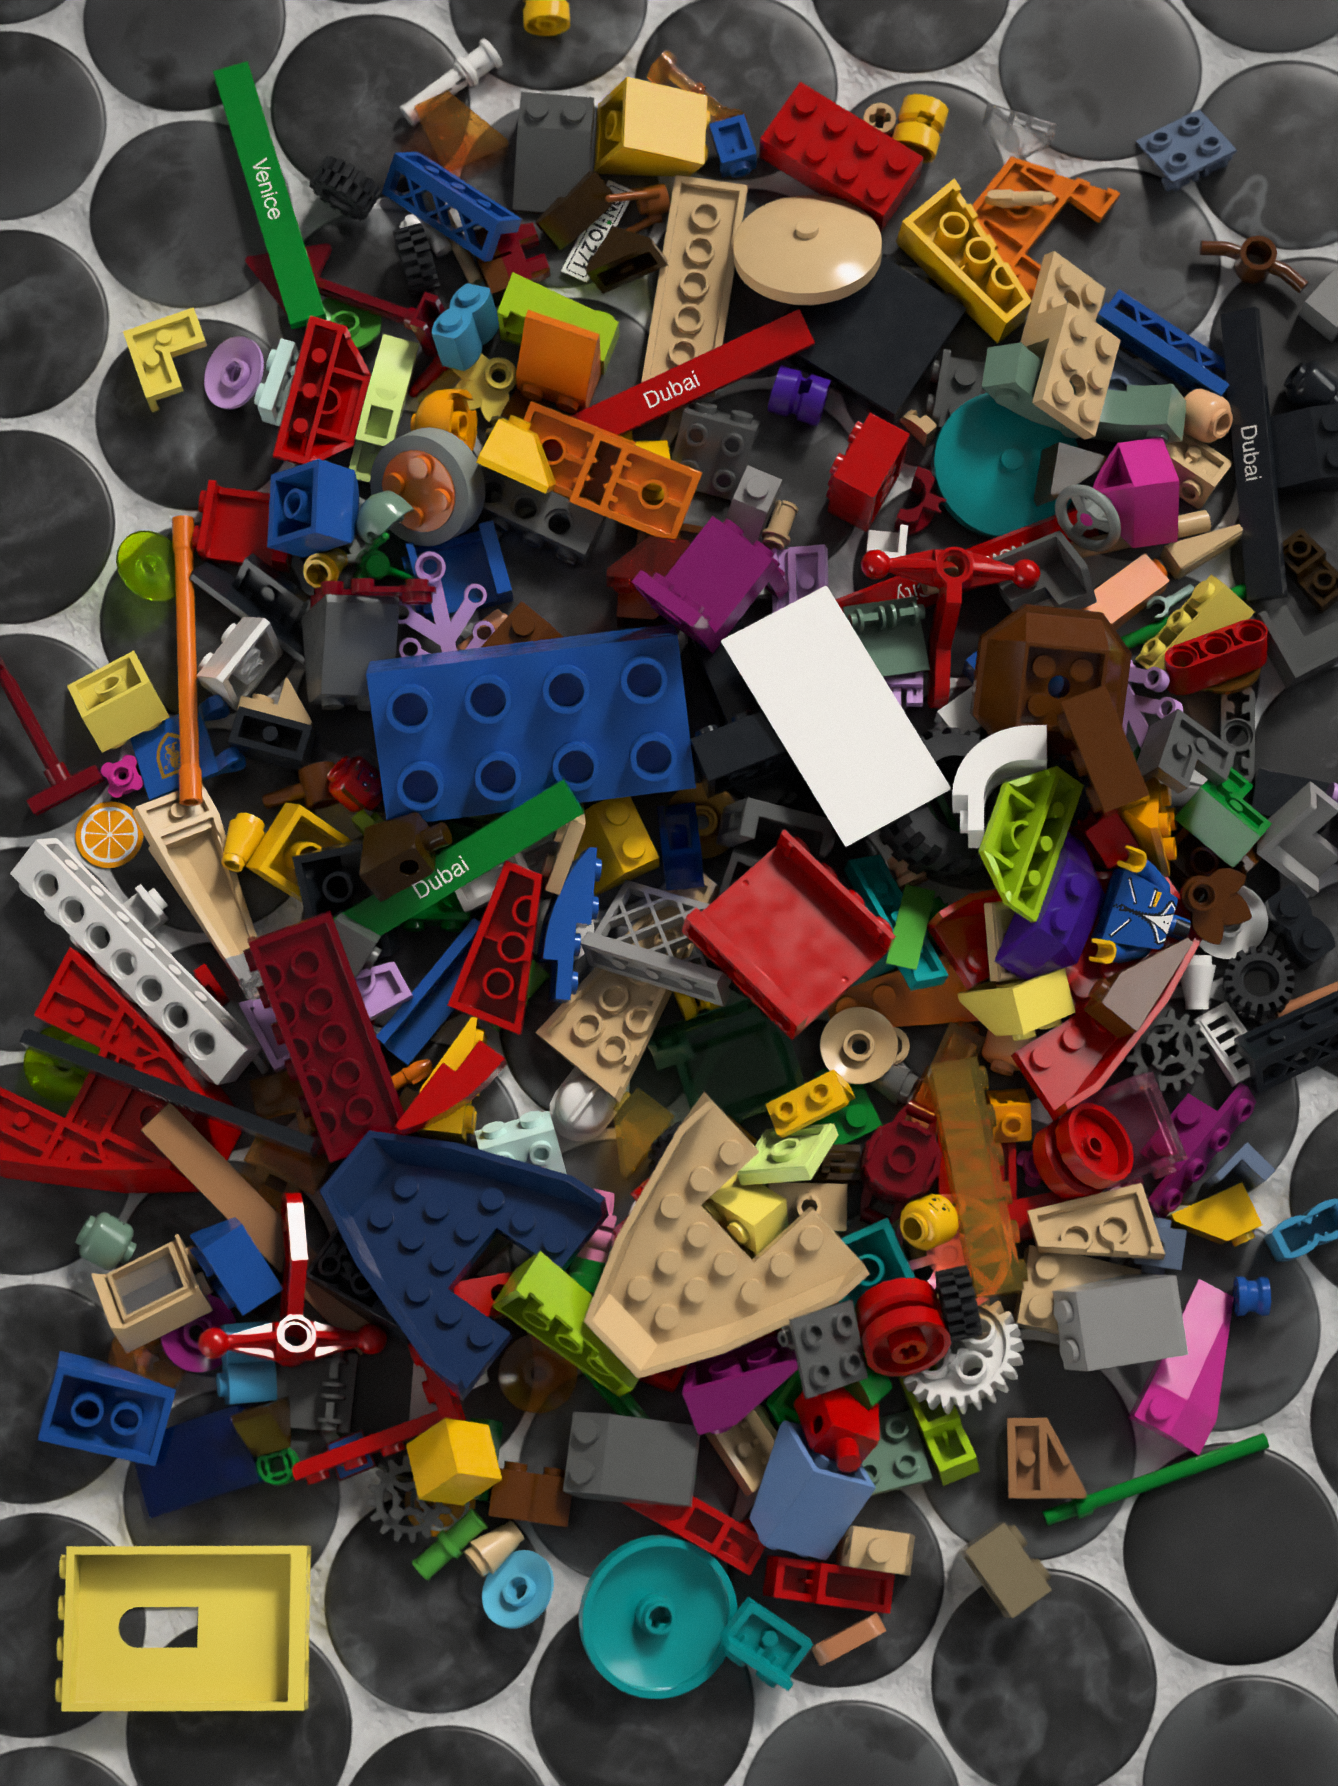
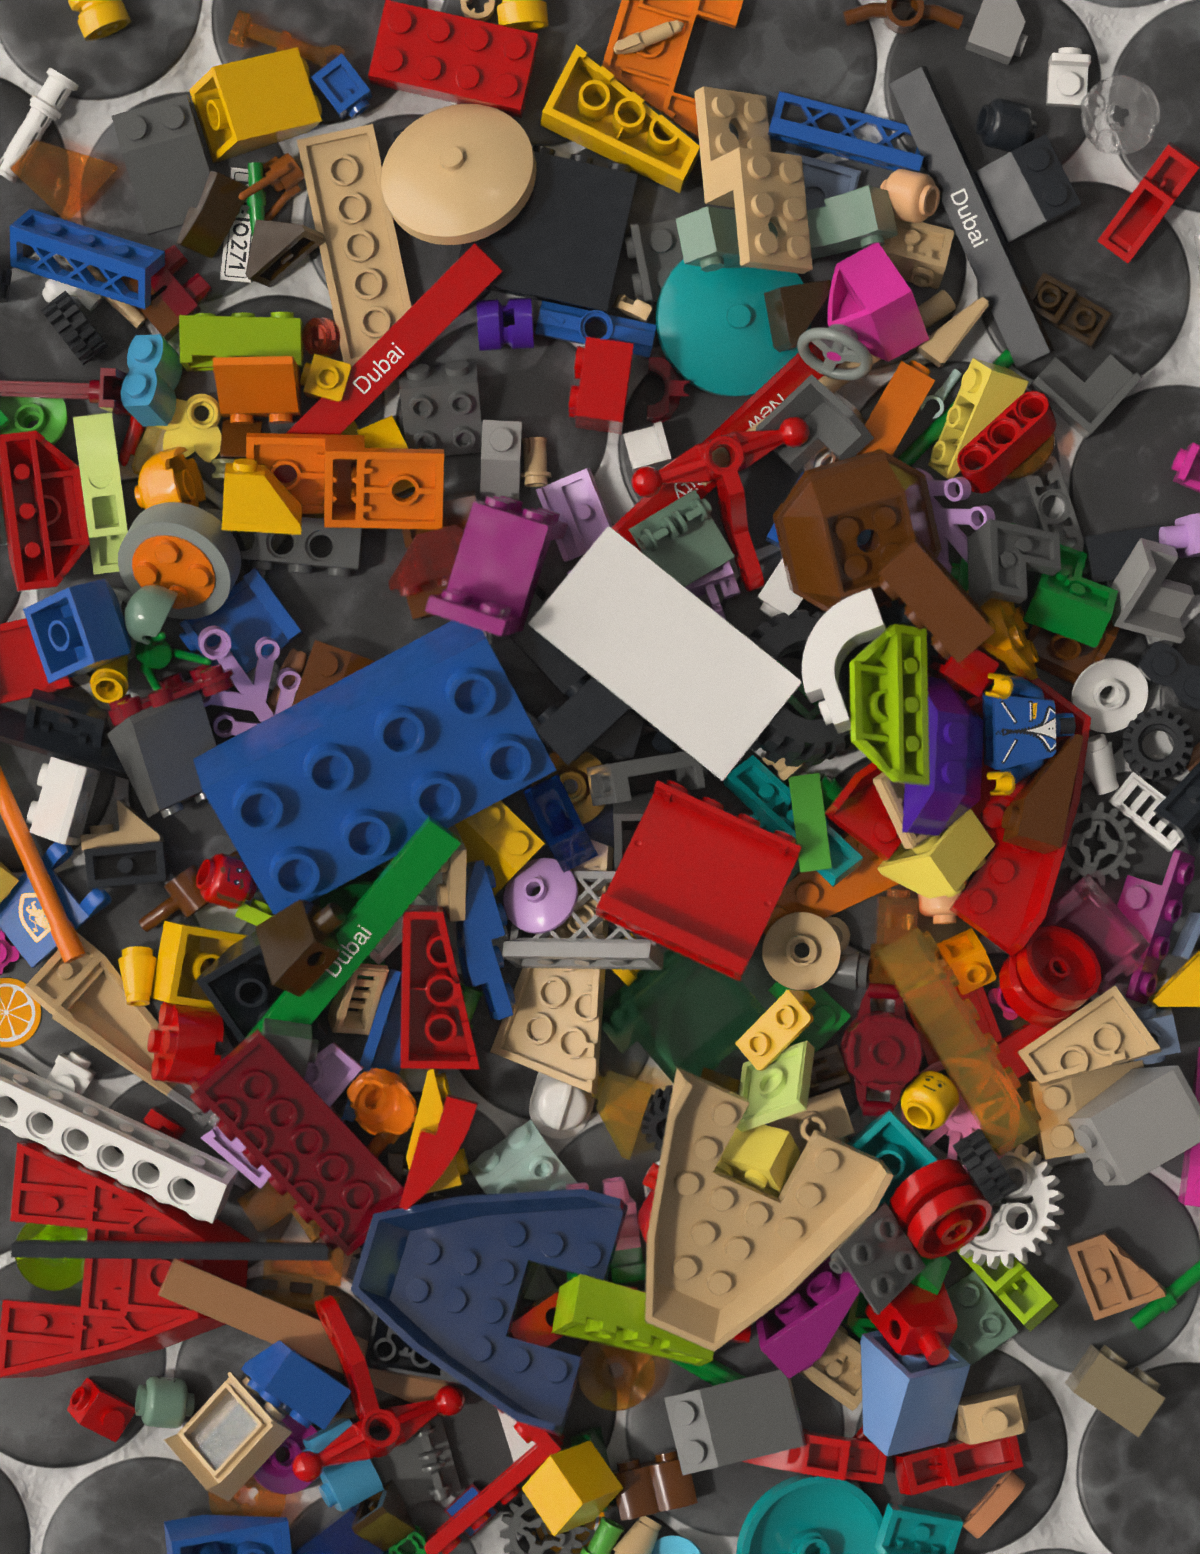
camera: 20 degrees left, 10 degrees up
reddish brown plate [1180,868,1252,945] -> none
none -> red bracket [67,1378,135,1443]
none -> red brick [147,1002,224,1085]
none -> green piece [247,162,266,237]
none -> yellow bracket [300,354,351,402]
none -> clear red tile [303,317,340,356]
none -> tan slope [327,964,389,1035]
none -> orange hair [346,1068,417,1135]
none -> lavender dish [503,858,578,934]
none -> blue piece [535,301,656,359]

